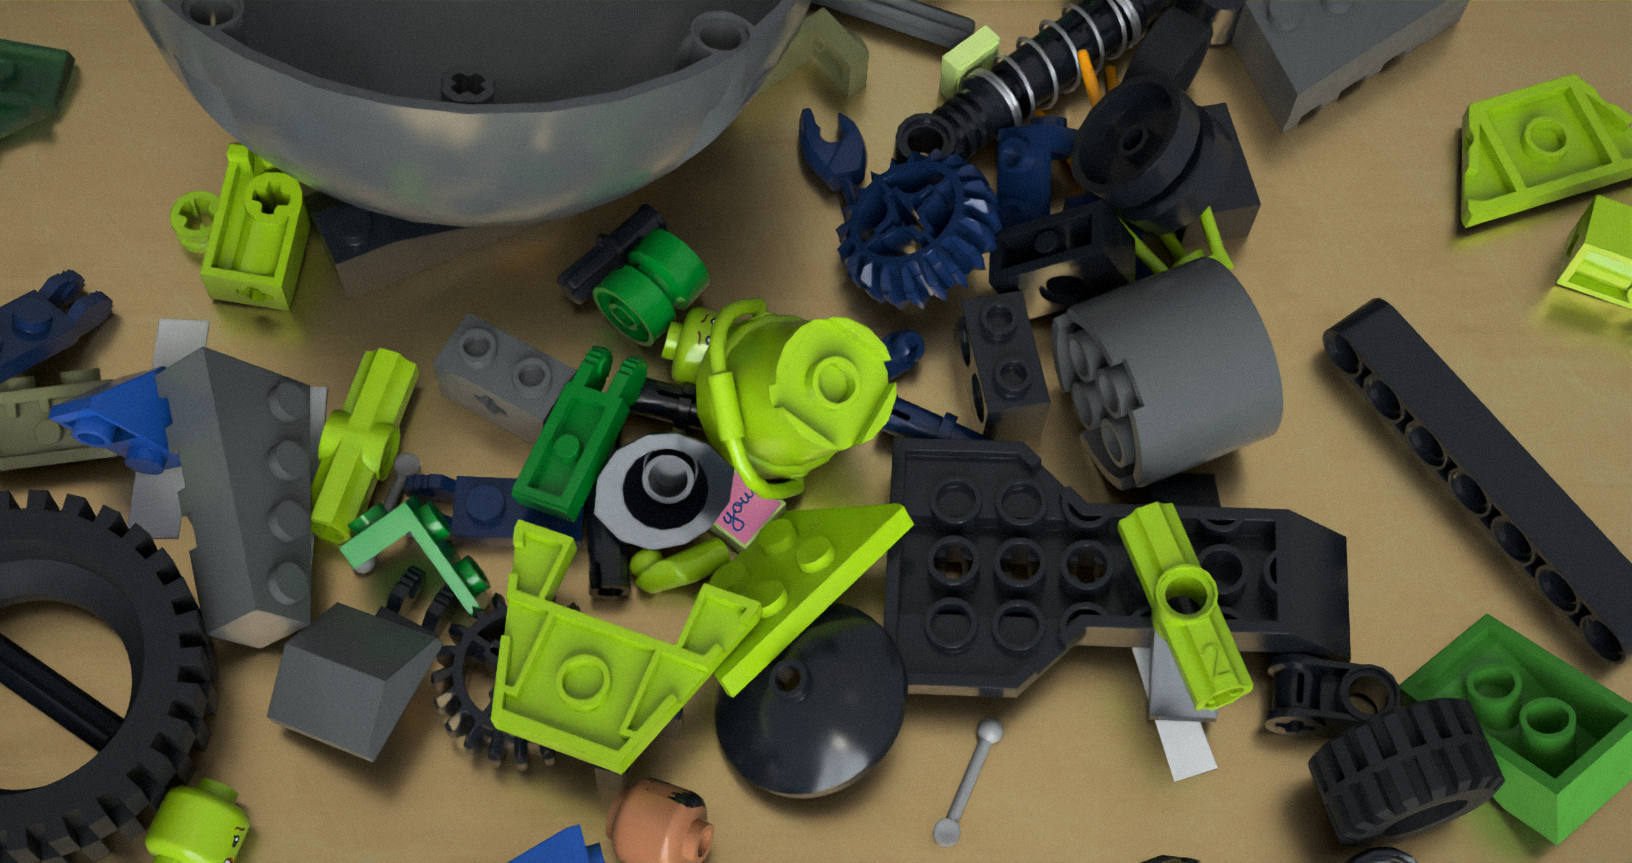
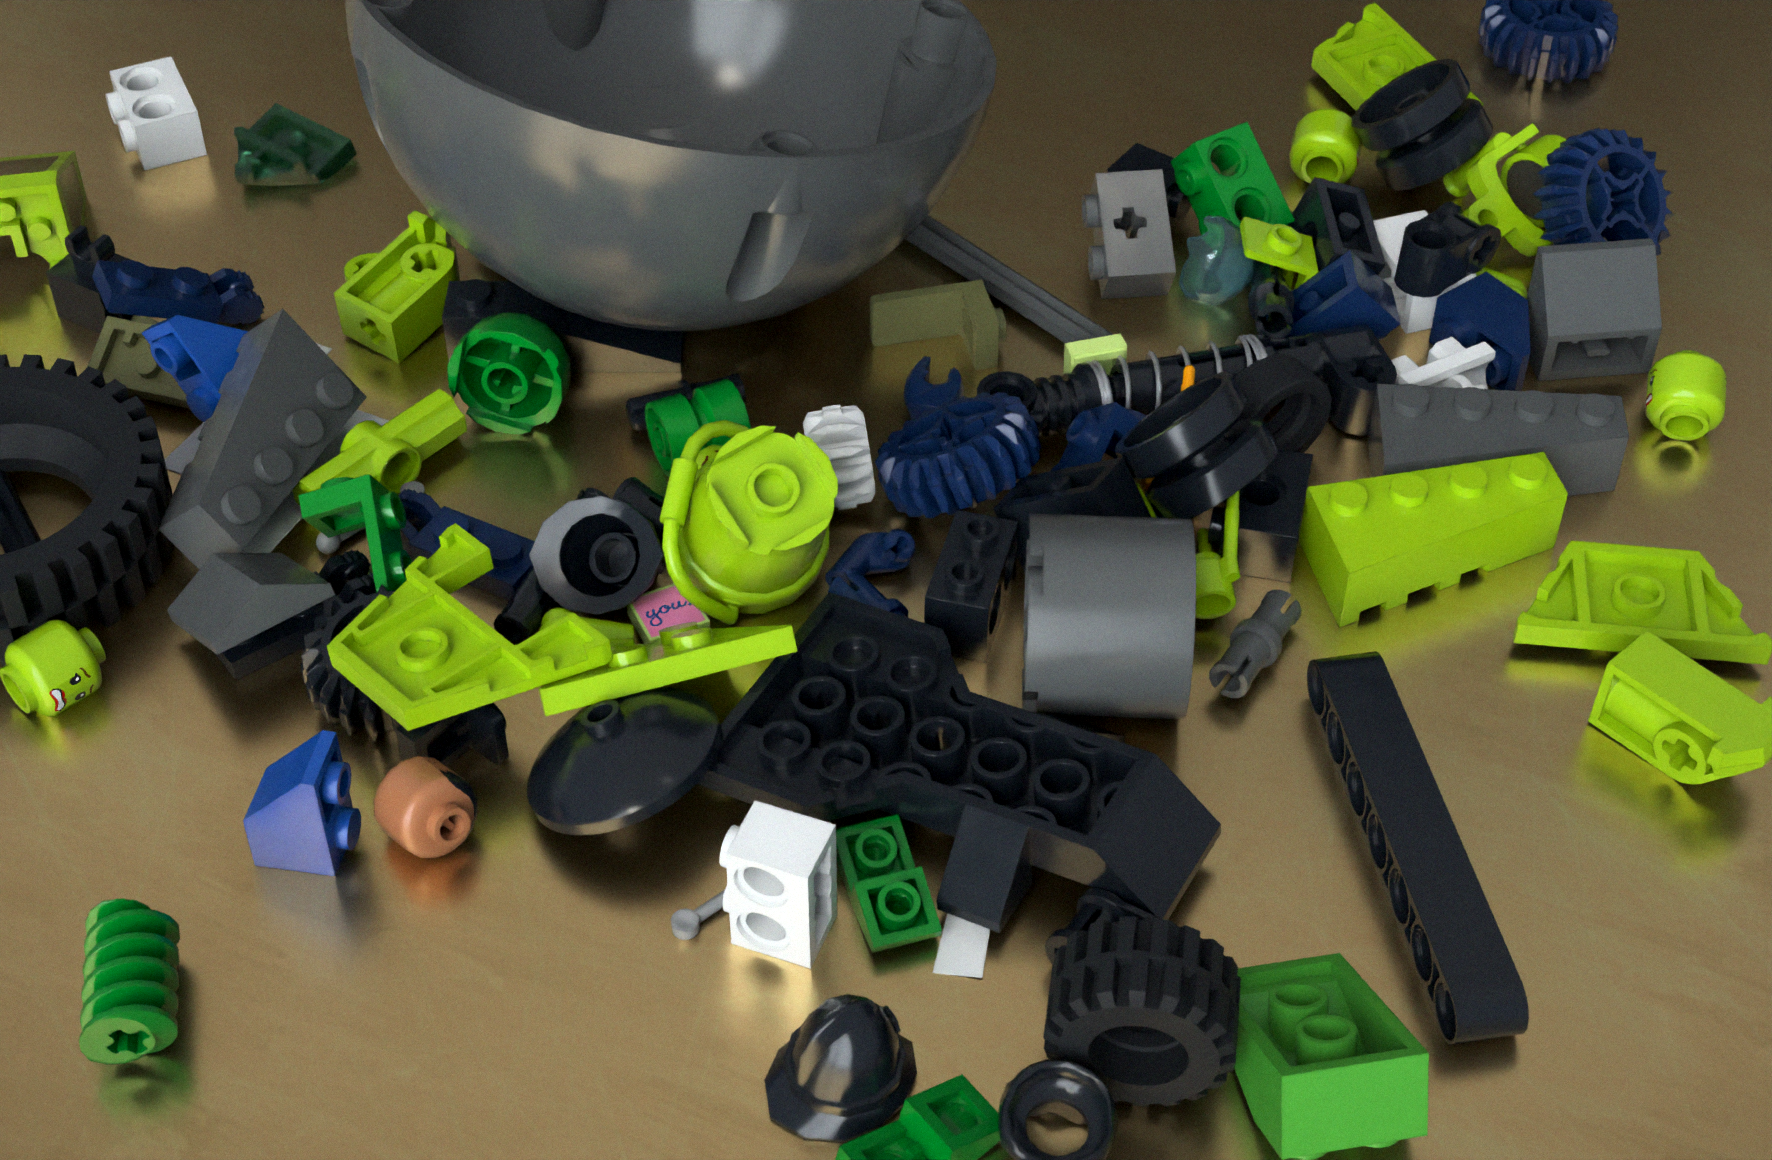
camera: 30 degrees right, 20 degrees down
dark grey brick [433,312,577,445] -> none
green hinge [511,345,648,523] -> none
lime piece [1117,501,1254,711] -> none
none -> green cylinder [447,312,571,435]
none -> white brick [719,800,837,969]
none -> white gear [803,404,876,510]
none -> green slope [836,814,942,953]
none -> dark grey pin [1209,590,1302,698]
none -> lime wedge [1299,452,1568,628]

